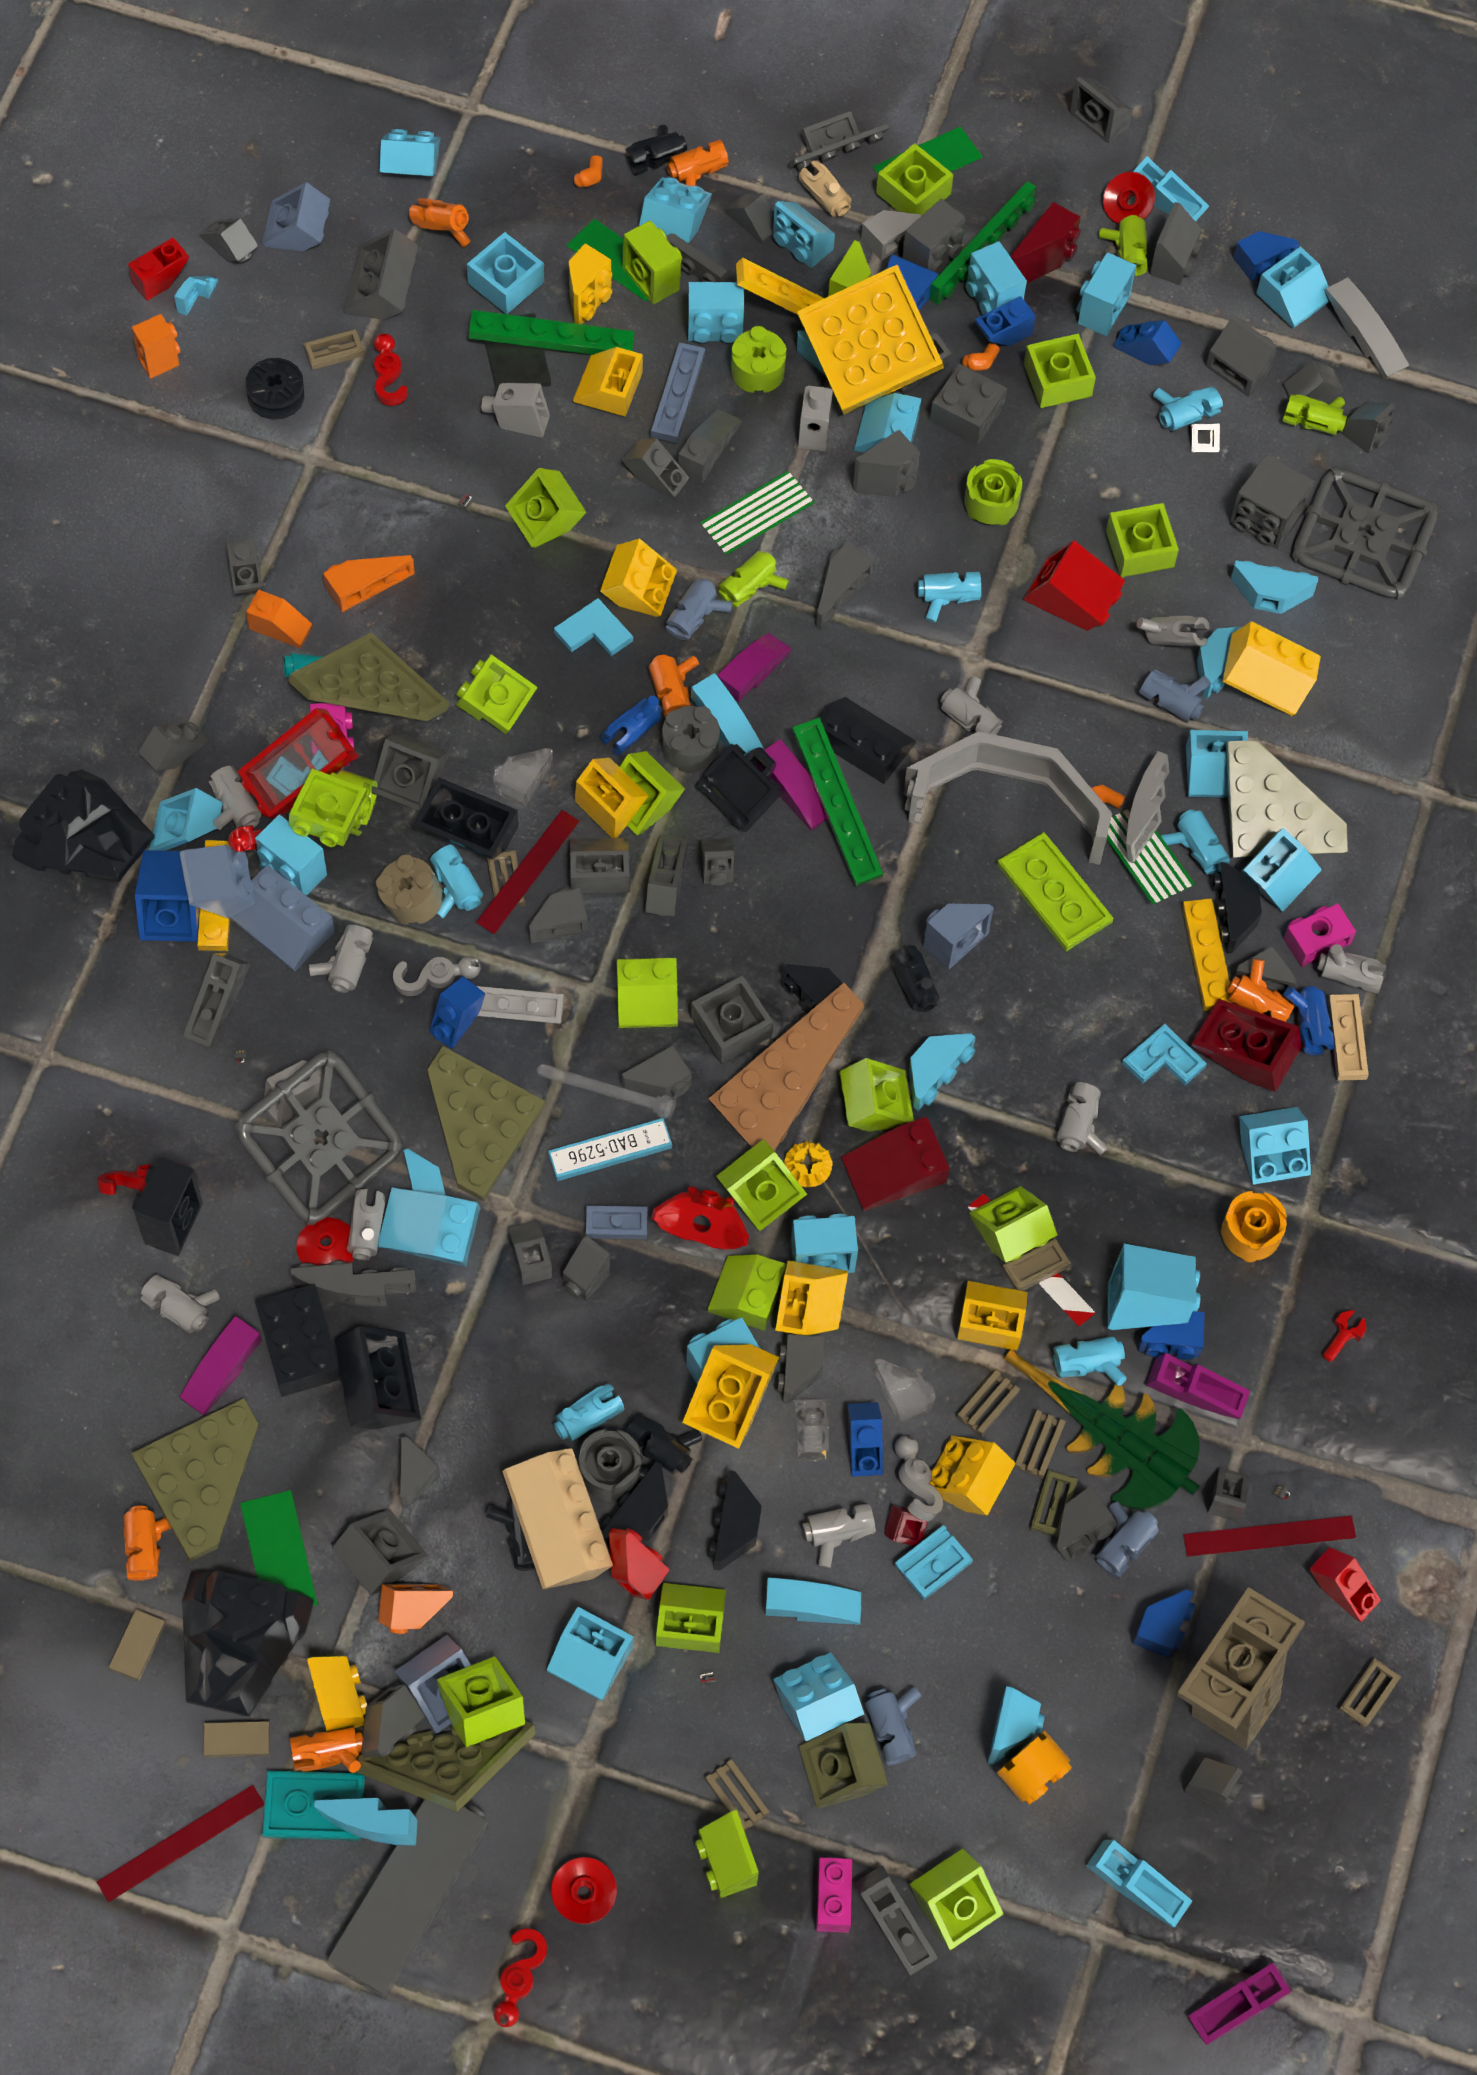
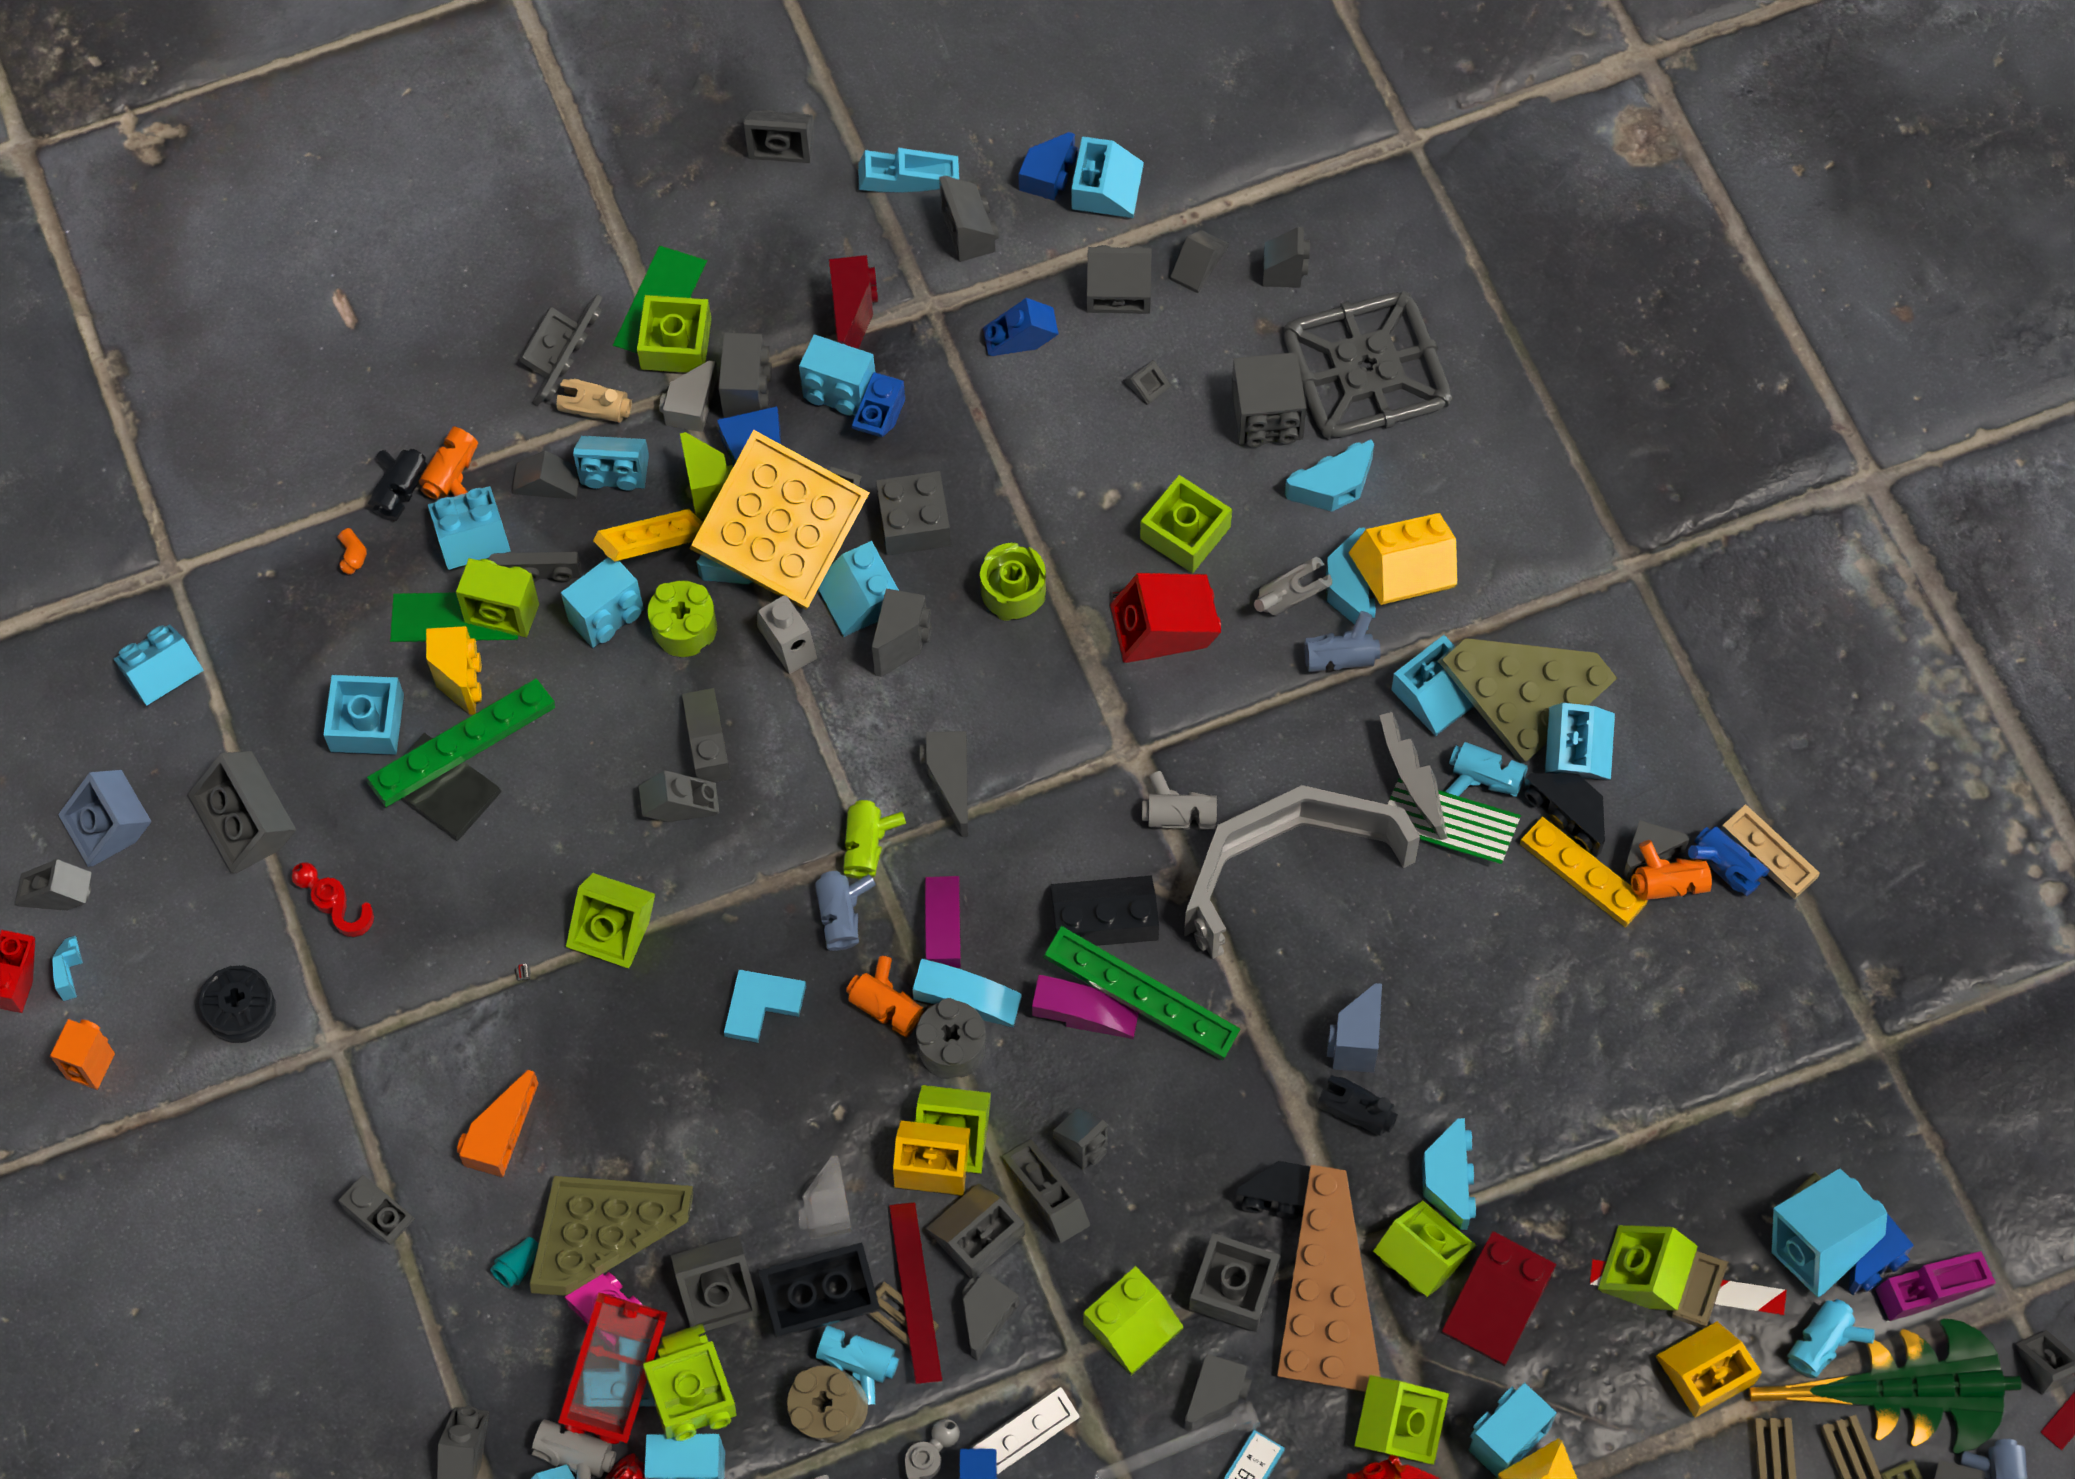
camera: 35 degrees left, 0 degrees up
orange slope [246,589,313,649] -> none
dark tan tile [304,329,364,370] -> none
orange piece [409,198,471,247] -> none
lime plate [456,654,538,734] -> none
light grey torso [481,383,550,438] -> none
yellow slope [573,347,643,417] -> none
yellow slope [600,538,677,617] -> none
blue piece [600,696,662,756] -> none
sand blue plate [651,342,705,443] -> none
black piece [696,743,783,832] -> none
sticker [700,471,815,555] -> none
yellow gear [784,1140,832,1187] -> none
medium azure piece [918,572,981,623] -> none
green plate [929,181,1036,305] -> none
orange arm [962,343,1000,371] -> none
lime tile [997,832,1114,951] -> none
lime brick [1024,333,1096,408] -> none
light grey piece [1056,1082,1108,1155] -> none
medium azure brick [1077,252,1137,336] -> none
orange arm [1092,785,1126,809] -> none
lime piece [1099,215,1147,276] -> none
red dish [1103,172,1155,224] -> none
medium azure tile [1122,1024,1207,1086] -> none
medium azure piece [1153,386,1223,431] -> none
dark red slope [1192,999,1302,1092] -> none
light orange brick [1221,1191,1287,1262] -> none
medium azure slope [1239,1107,1311,1185] -> none
lime piece [1282,394,1347,436] -> none
dark pink brick [1283,904,1356,968] -> none
light grey piece [1317,944,1386,994] -> none
red bar [1323,1310,1366,1362] -> none
light grey slope [1324,277,1409,380] -> none

